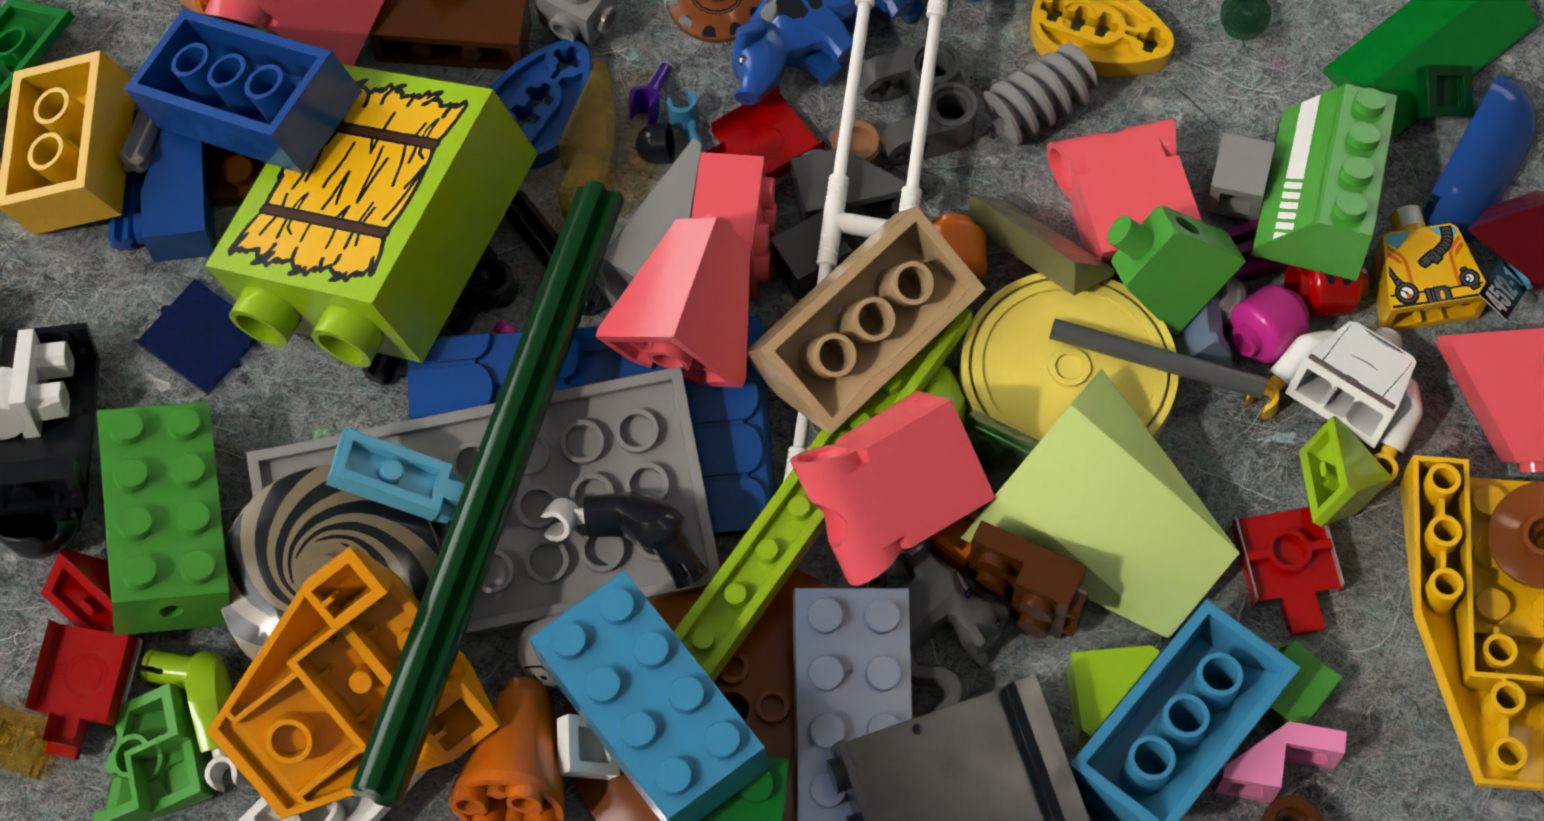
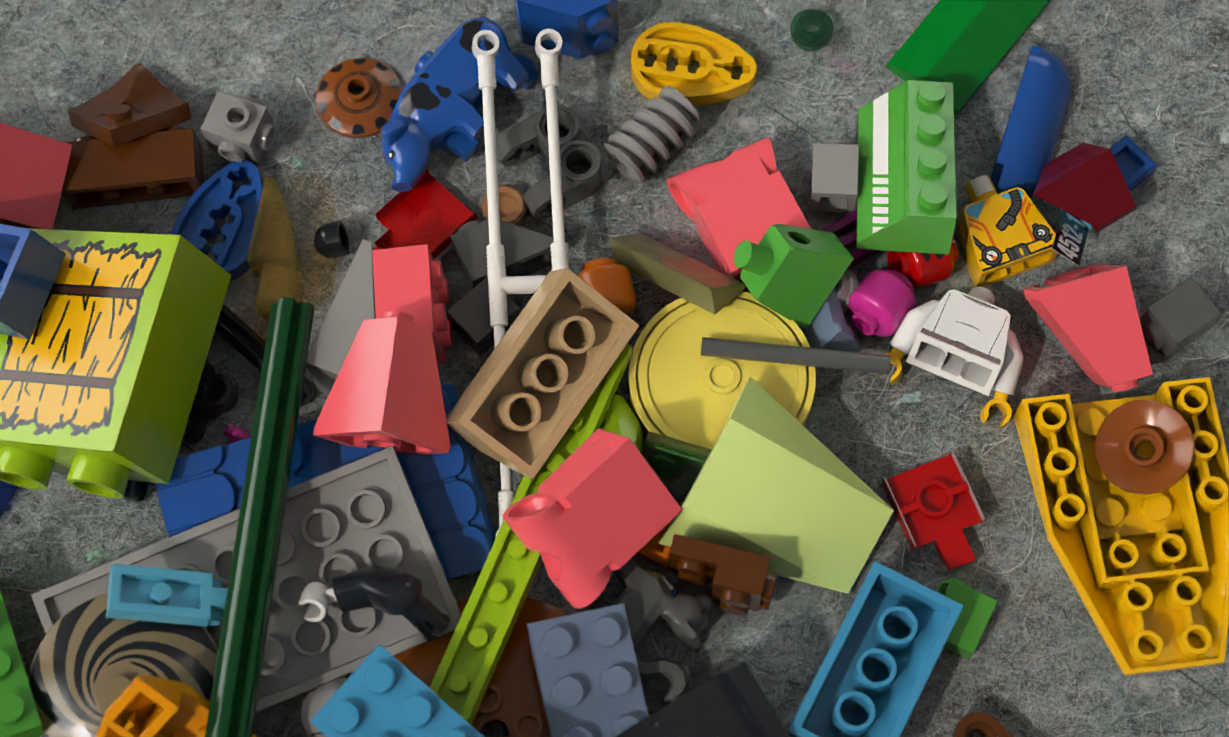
camera: 10 degrees left, 5 degrees up
dark purple hand [628,63,672,125] -> none
dark azure hand [666,90,707,152] -> none
lime slope [1066,645,1160,750] -> none
bright pink slope [1215,721,1347,803] -> none
lime slope [1299,416,1393,527] -> none
dark green plate [1416,65,1474,120] -> none

